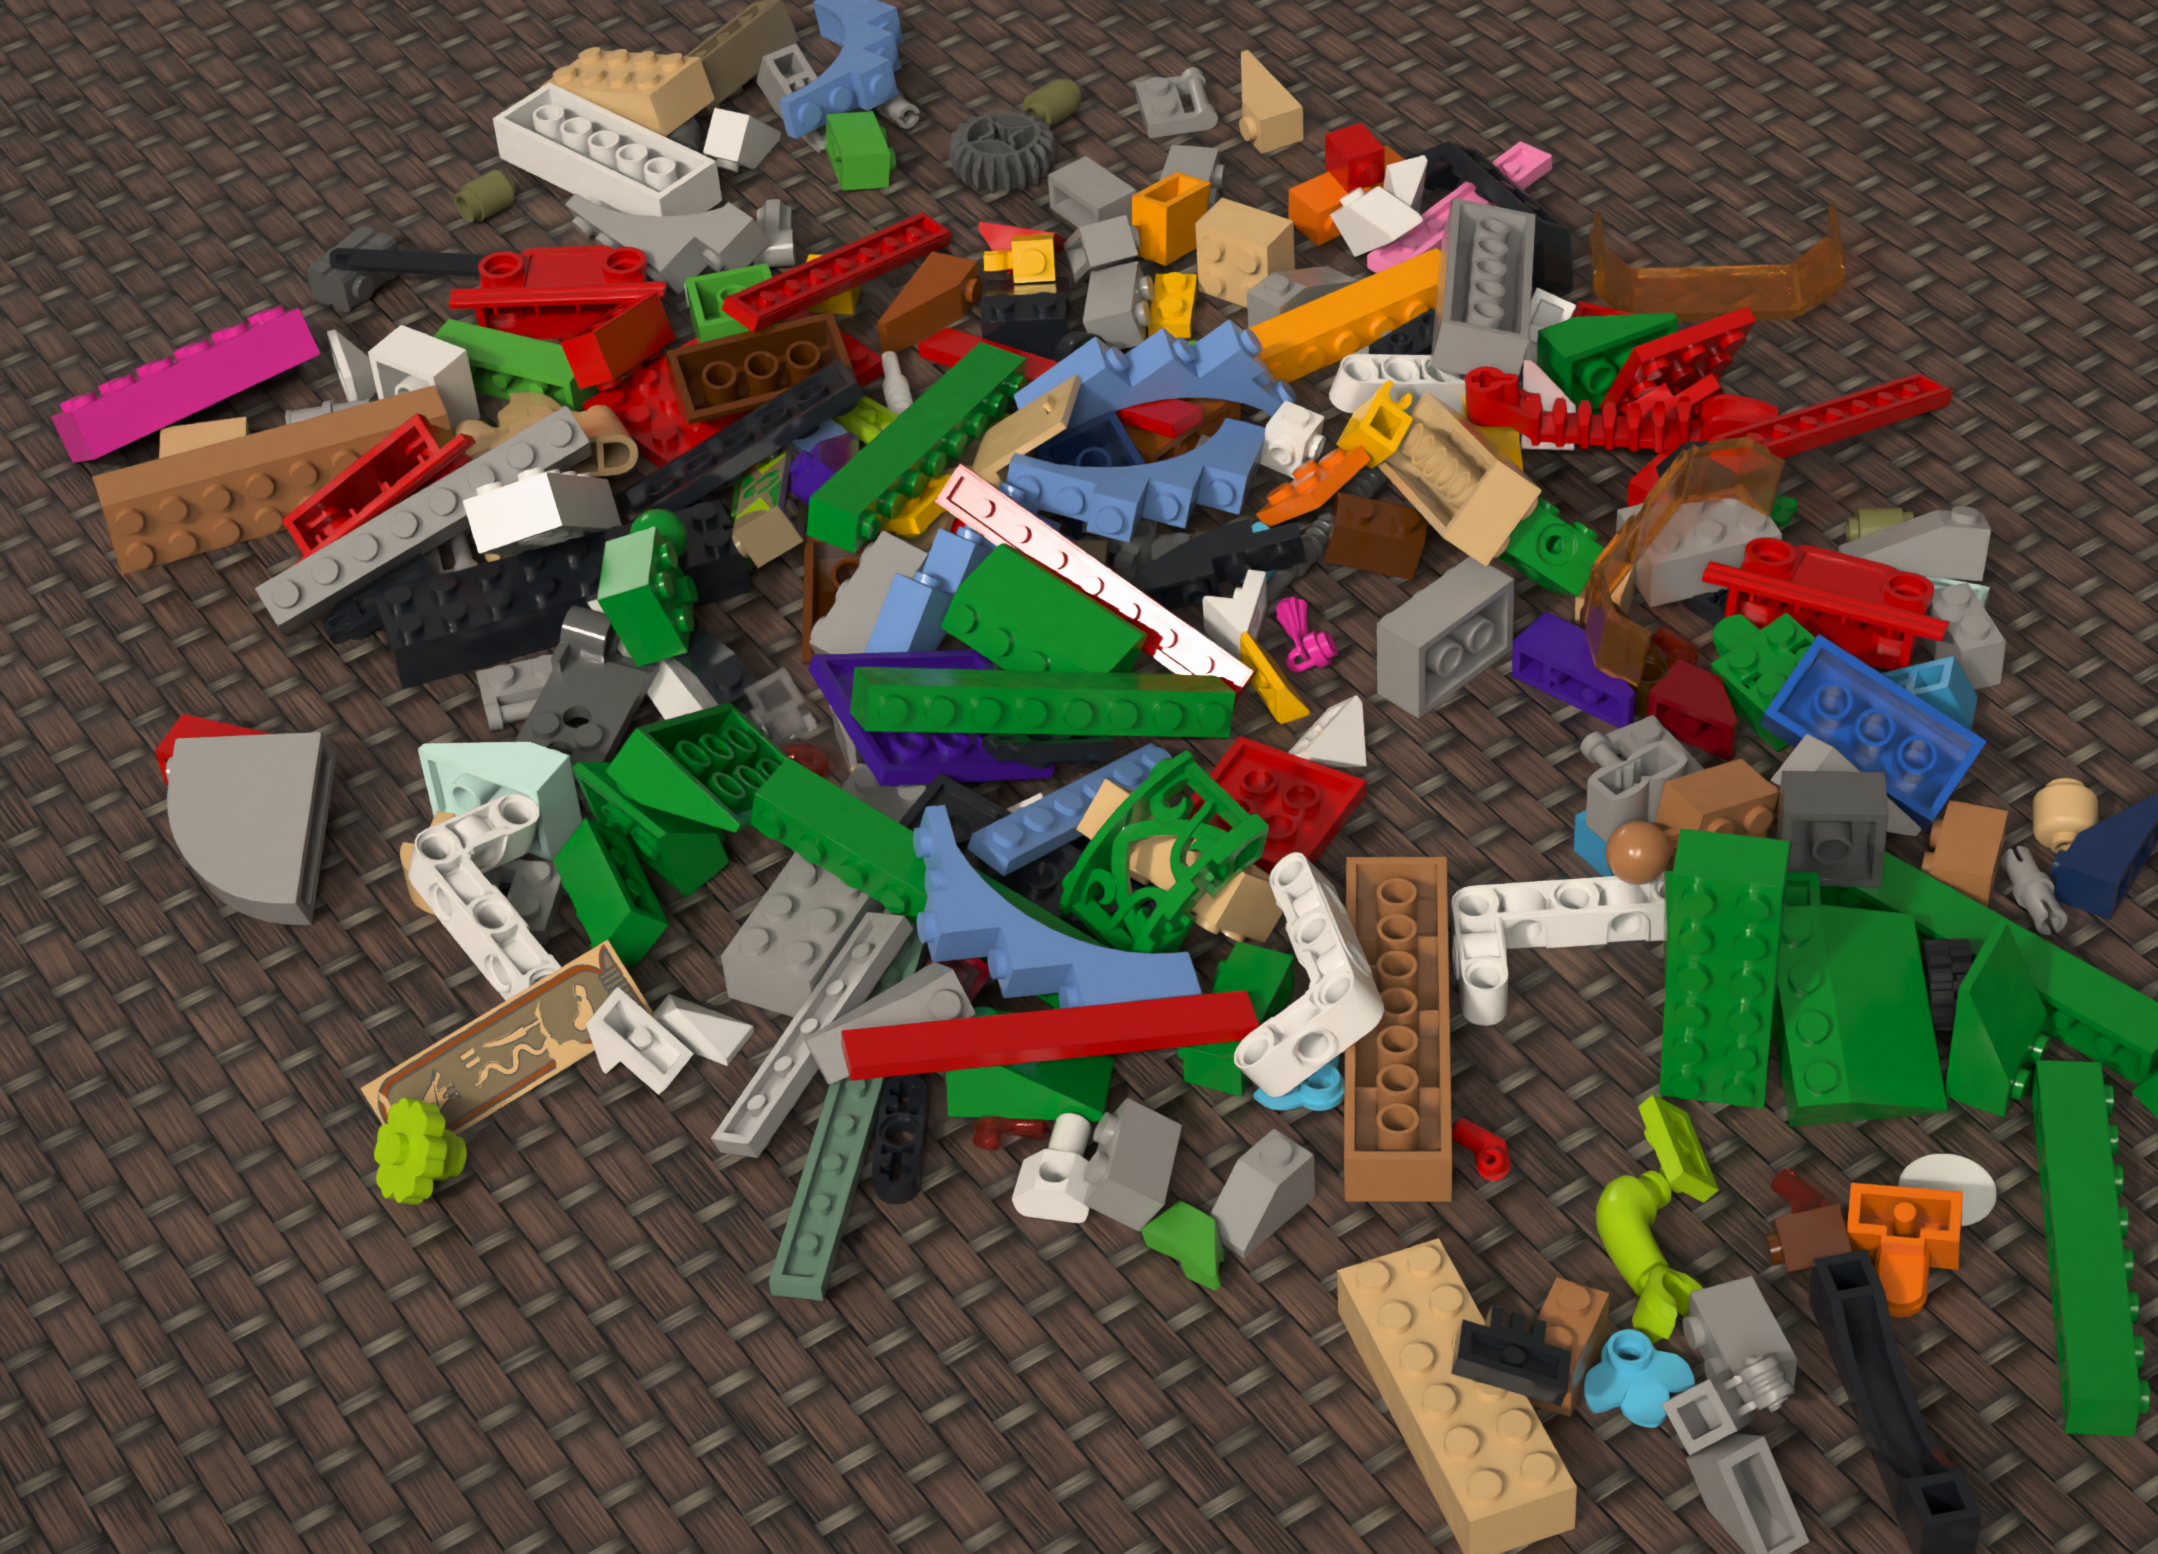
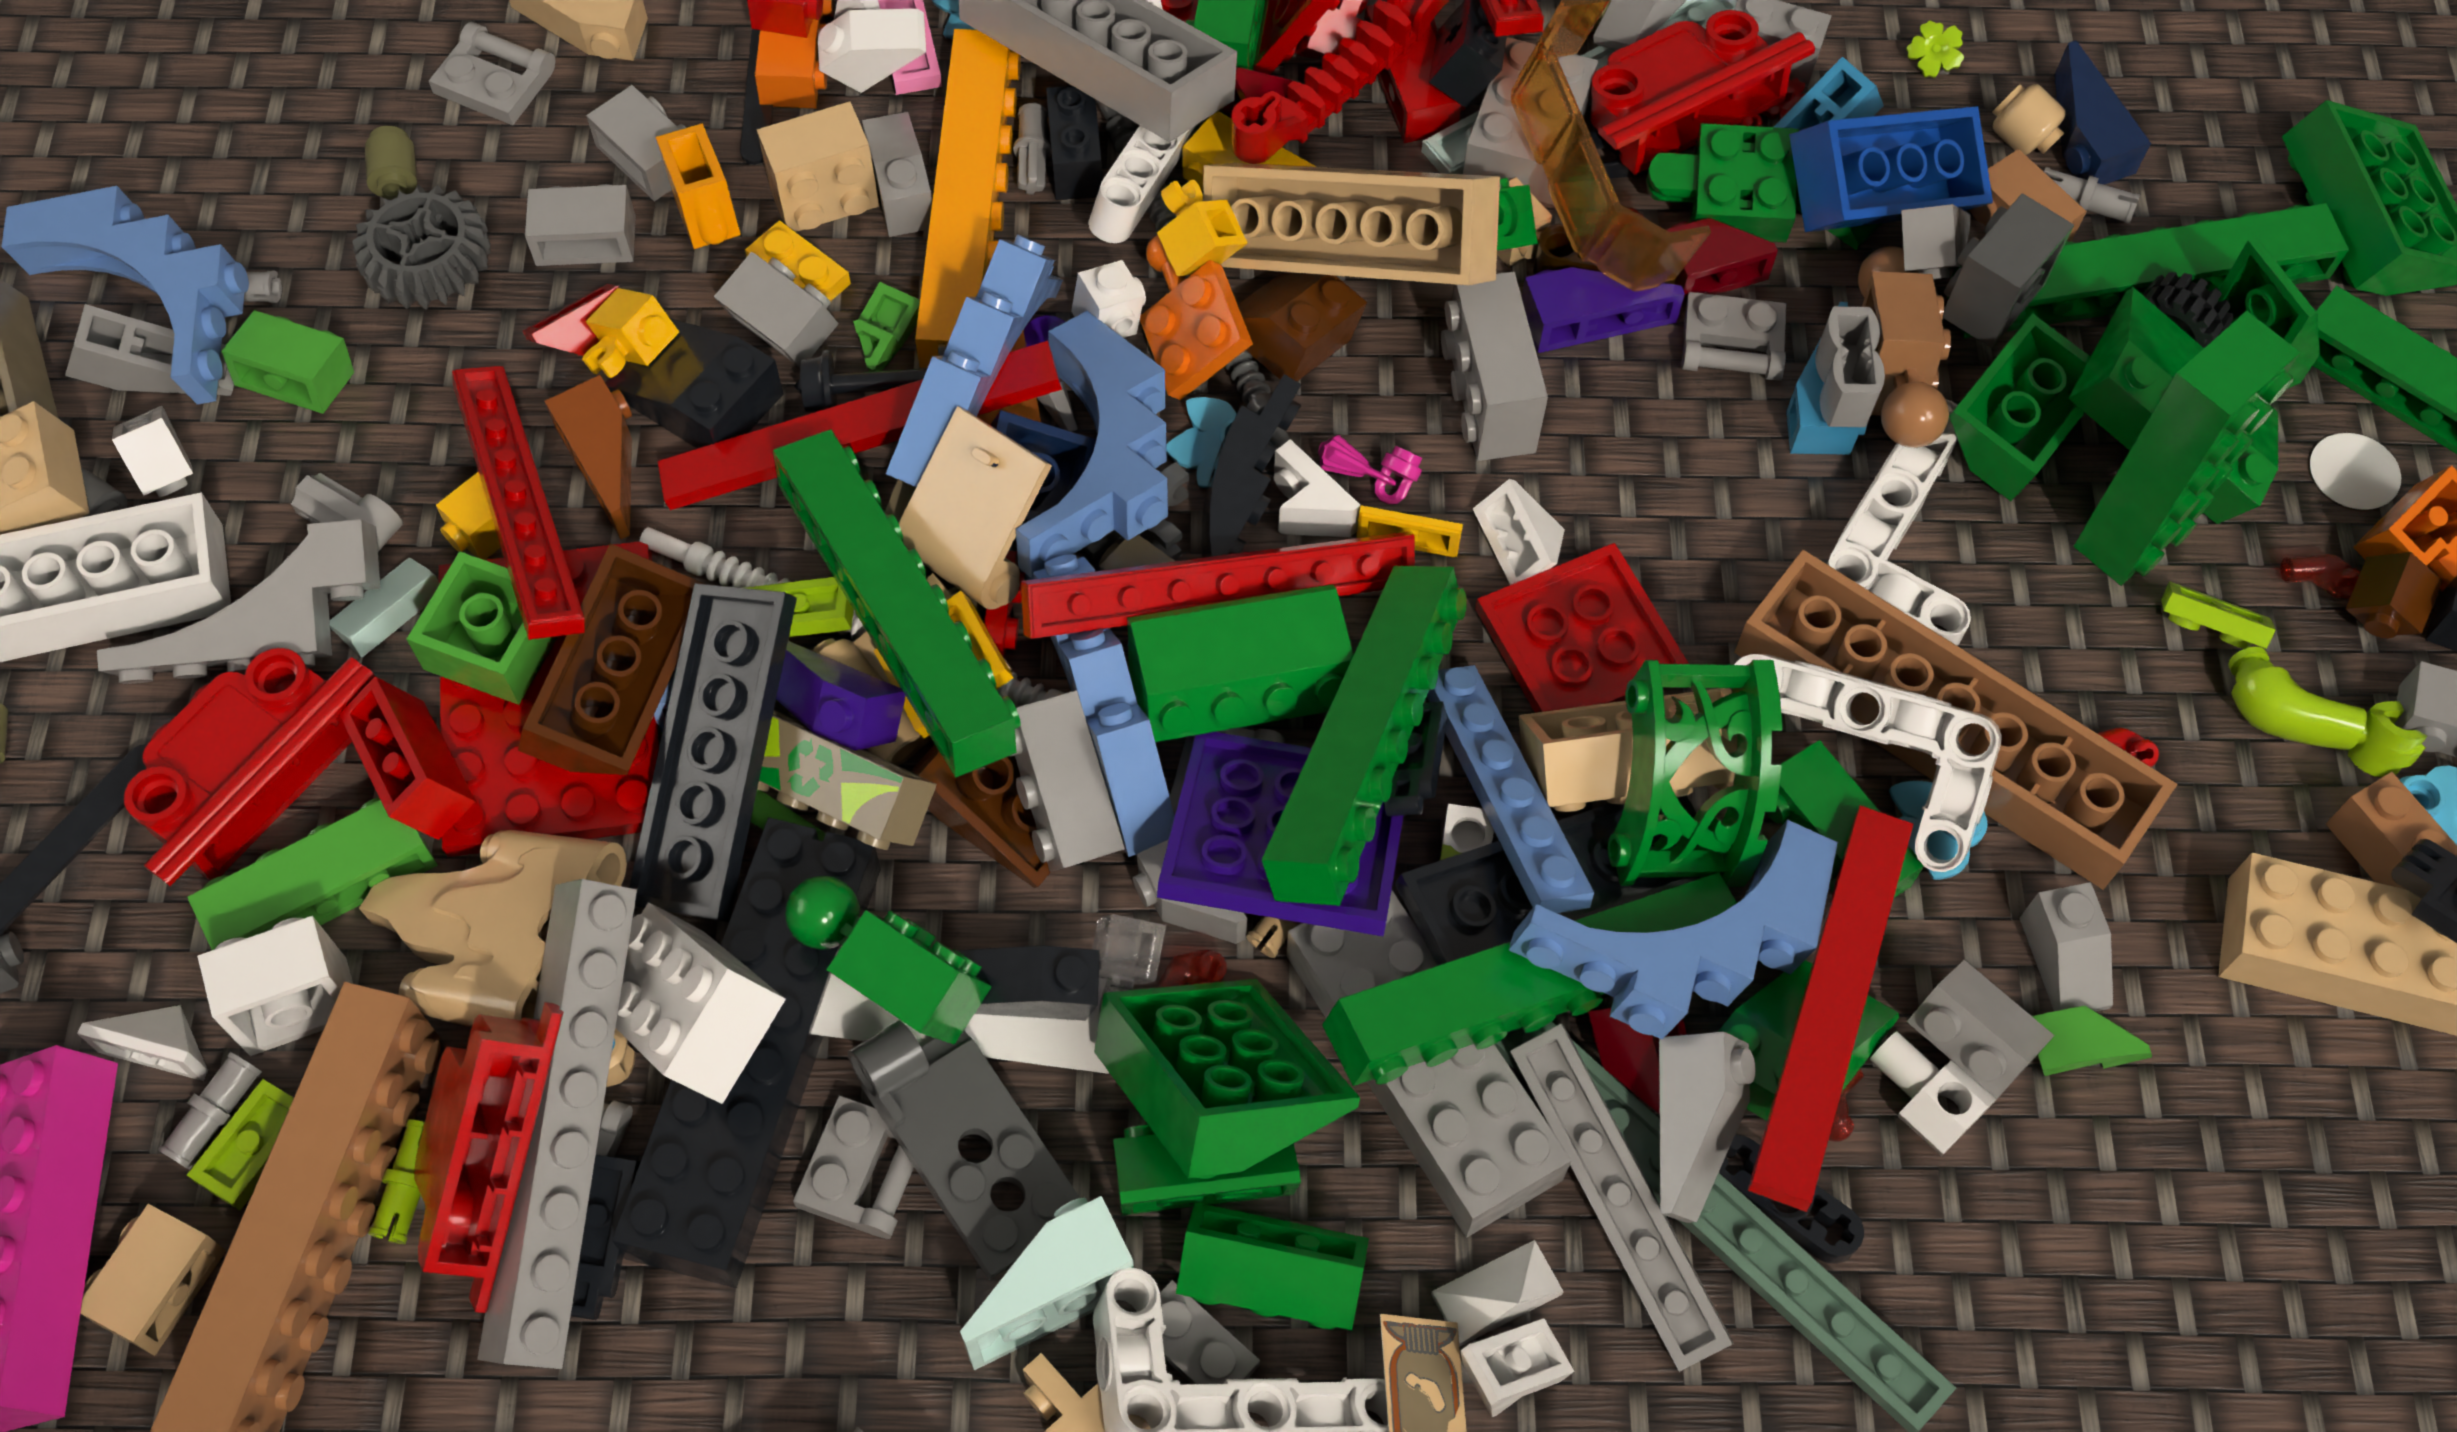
camera: 60 degrees left, 20 degrees up
light grey brick [1063,215,1140,283] -> none
none -> lime plant [1906,20,1964,79]

